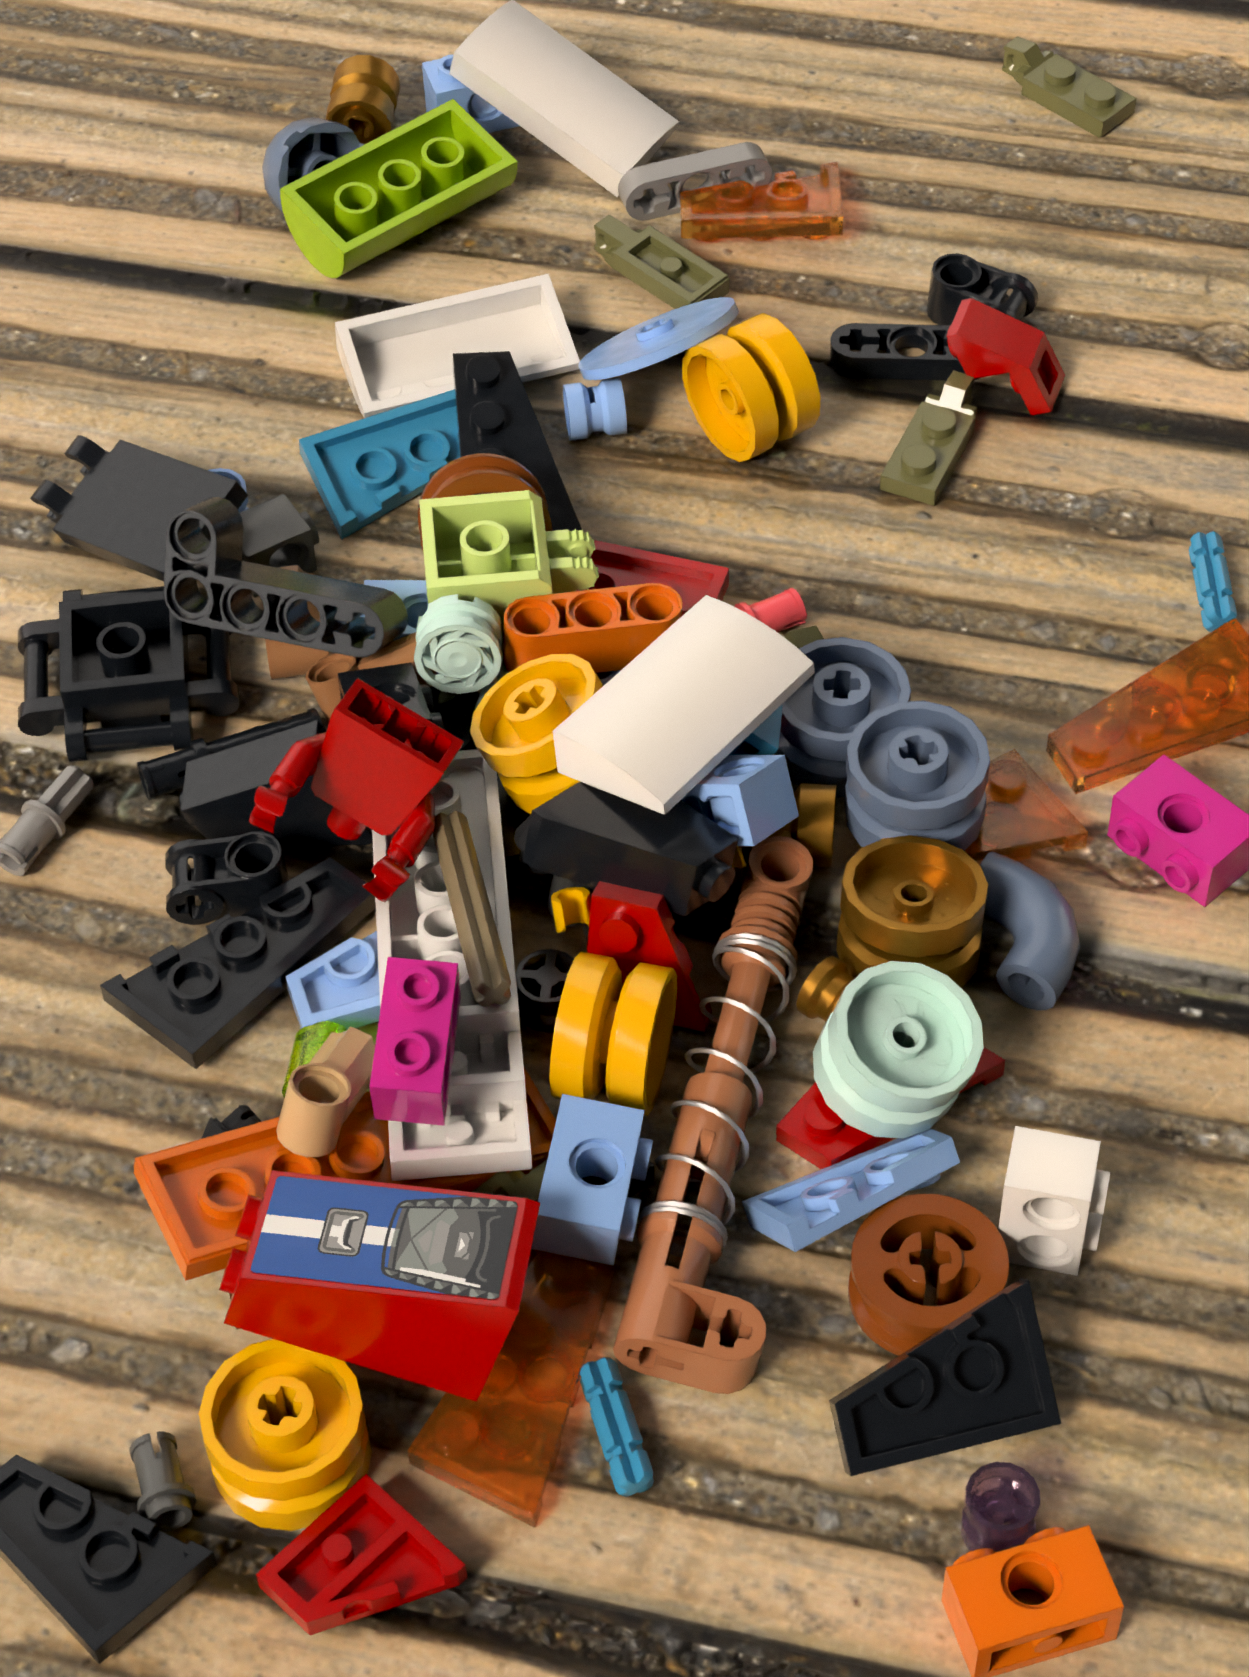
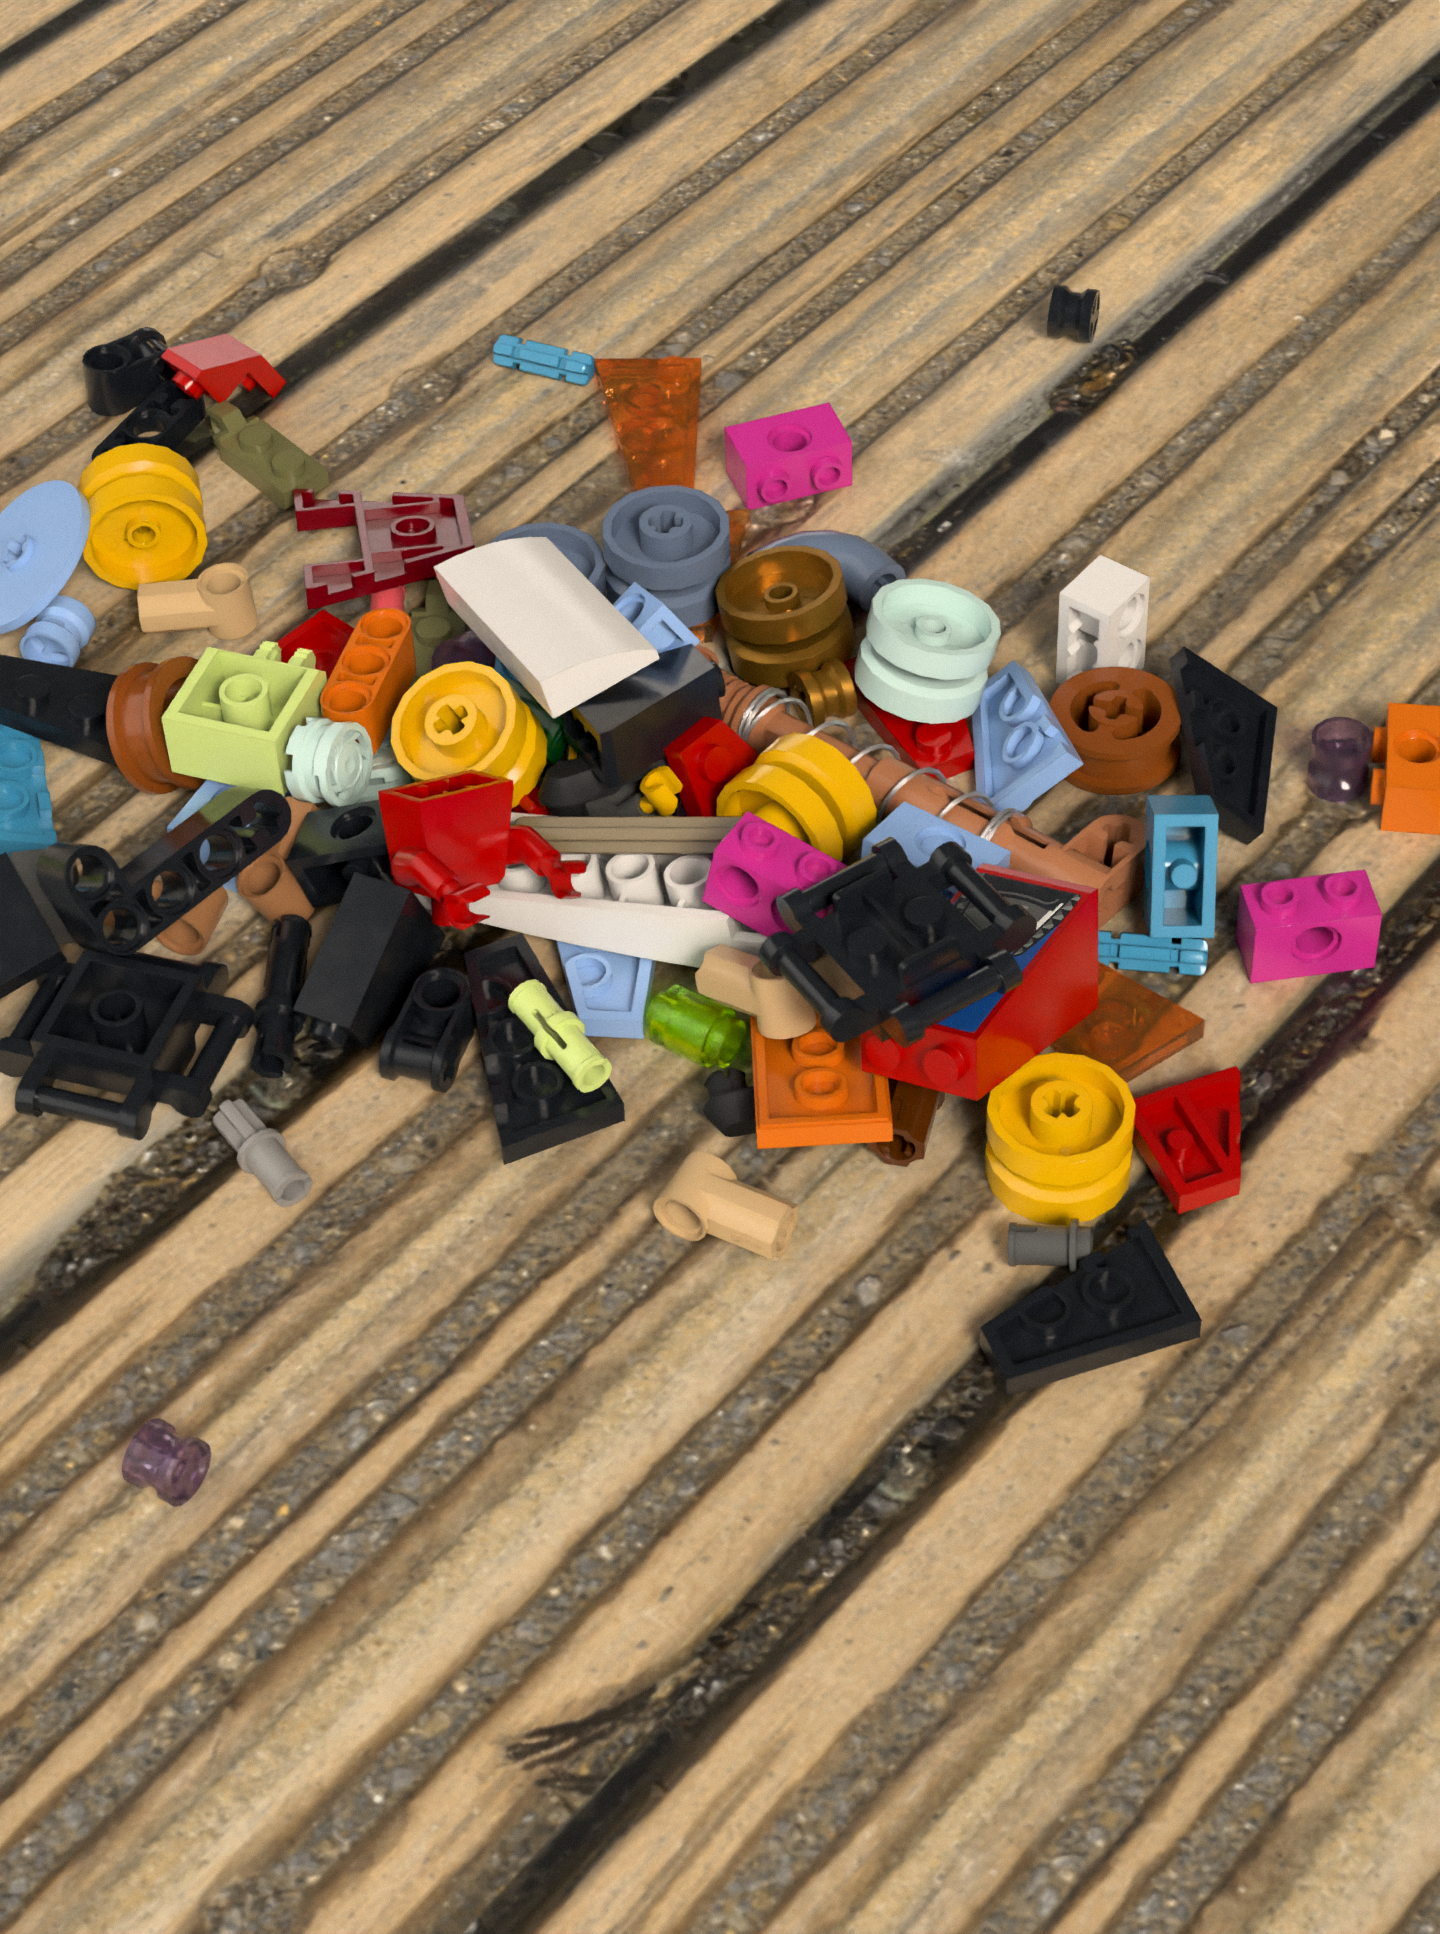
camera: 65 degrees left, 5 degrees down
none -> tan piece [137,563,259,640]
none -> dark red wing [293,489,475,609]
none -> yellowish green pin [508,979,612,1093]
none -> tan piece [653,1151,799,1259]
none -> black brick [759,837,1037,1048]
none -> dark azure brick [1143,795,1219,938]
none -> dark pink brick [1235,869,1382,984]

